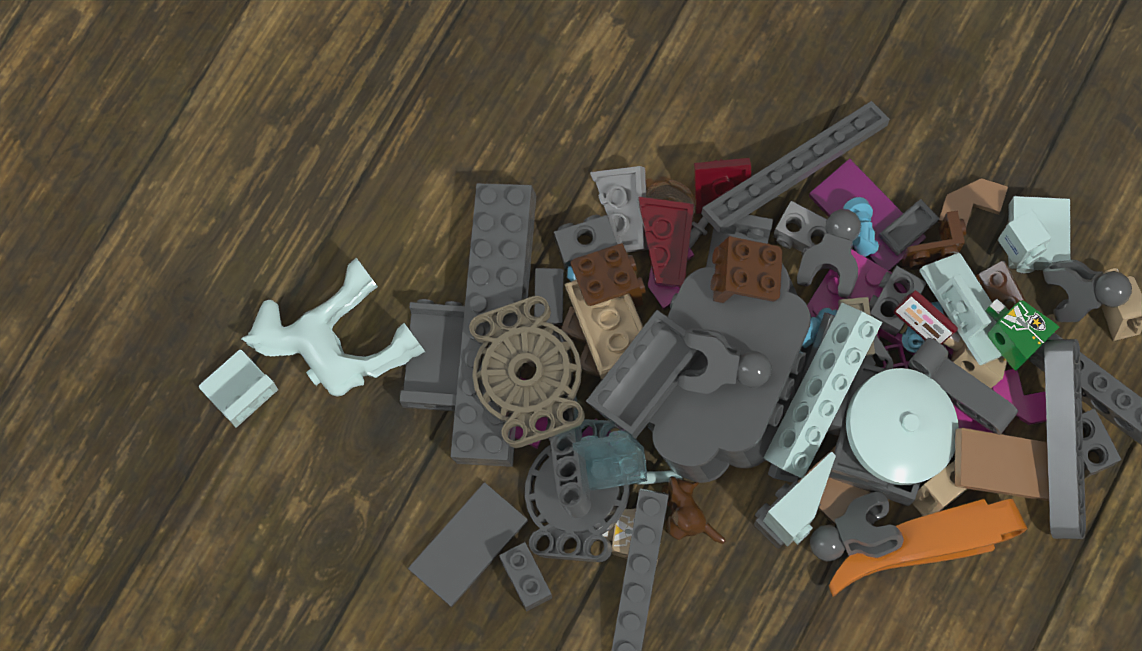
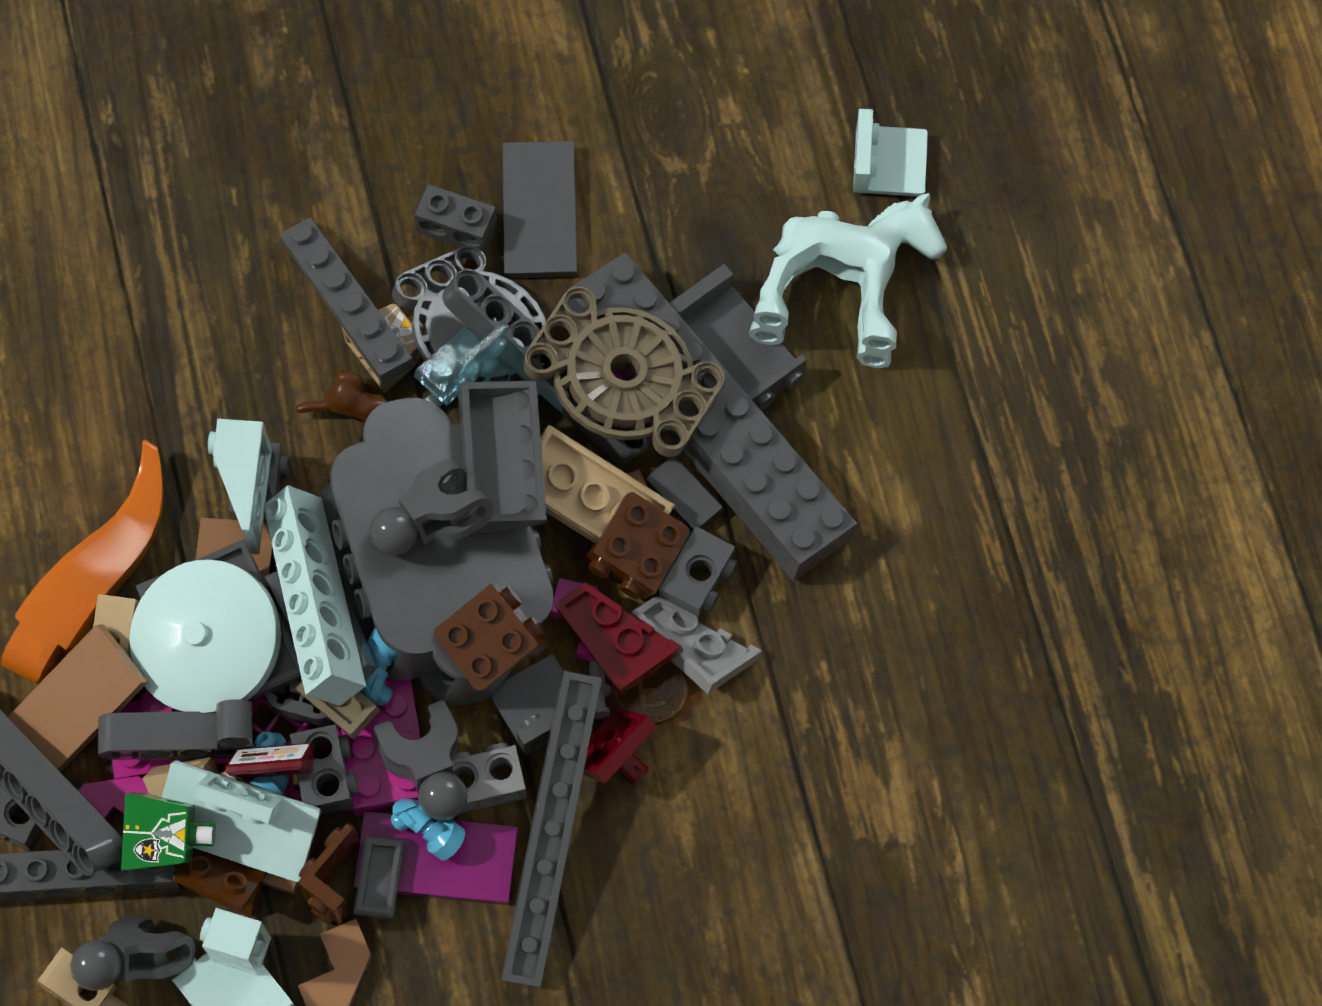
camera: 135 degrees right, 5 degrees down
dark grey piece [810,492,904,562] -> none

